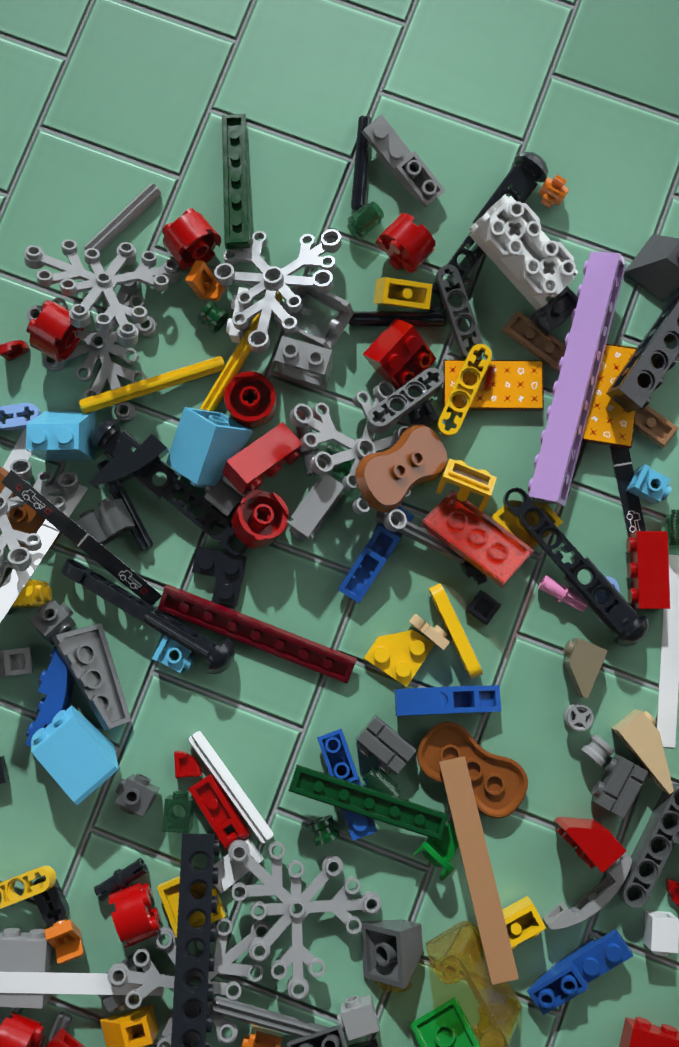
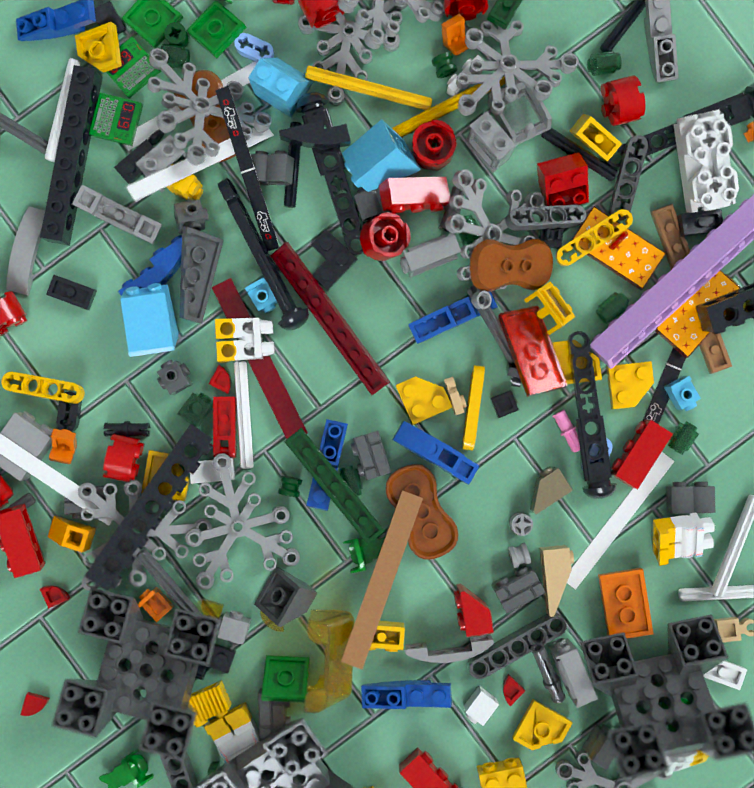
camera: 25 degrees right, 5 degrees up
none -> clear yellow tile [201,599,224,619]
none -> dark red tile [211,278,308,439]
none -> white hips [215,318,275,363]
none -> clear green brick [596,292,629,324]
none -> yellow plate [606,361,654,409]

